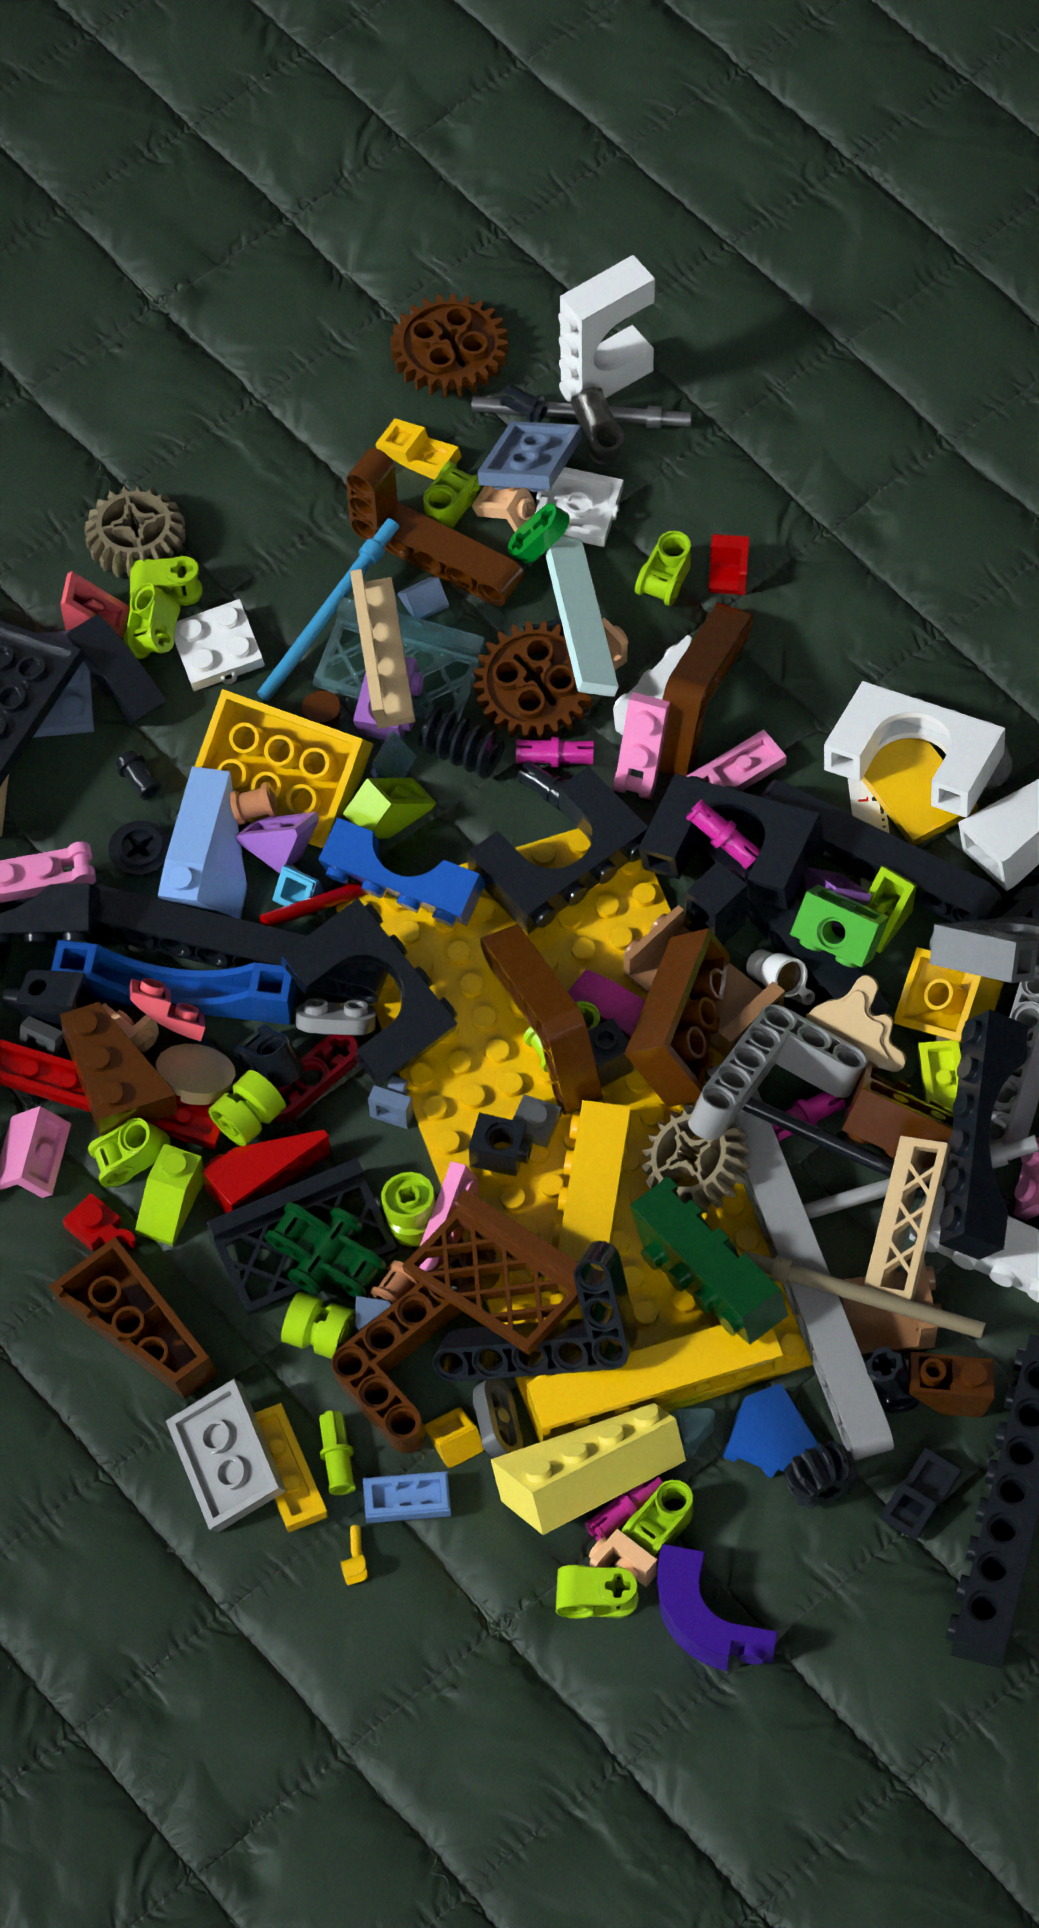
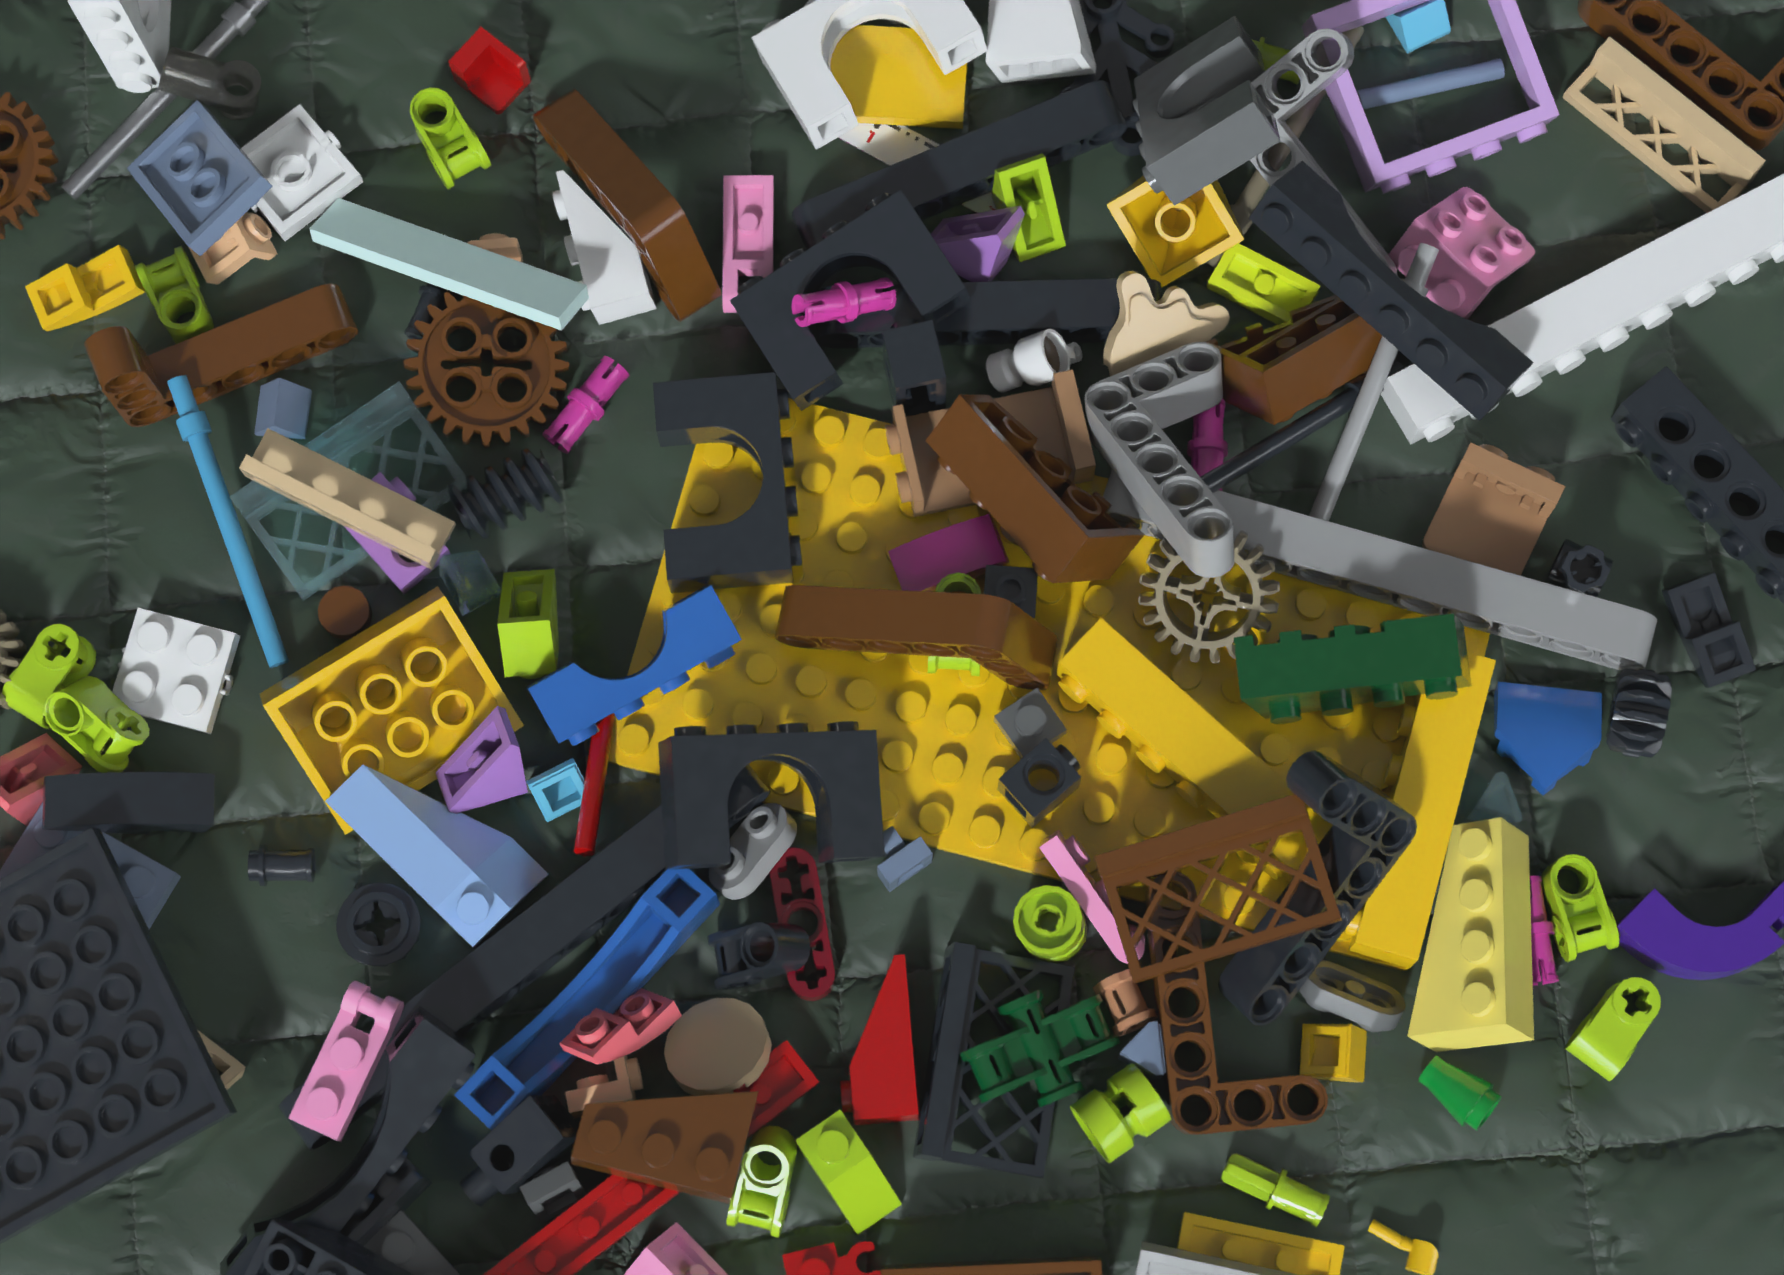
camera: 55 degrees left, 15 degrees up
lime wheel [208,1070,286,1146] -> none
nougat bush [230,782,278,825] -> none
medium blue plate [363,1471,451,1523] -> none
black pin [500,383,549,423] -> none
green beam [508,503,570,564] -> none
black pin [517,761,568,811] -> none
light nougat bracket [589,1529,657,1587] -> none
bright pink plate [613,692,670,800] -> none
dark tan bar [742,1250,986,1339] -> none
bright green brick [790,884,889,968] -> none
tan fence [864,1136,951,1301] -> none
reddish brown slope [909,1352,994,1418] -> none
none -> green cone [1418,1055,1502,1131]

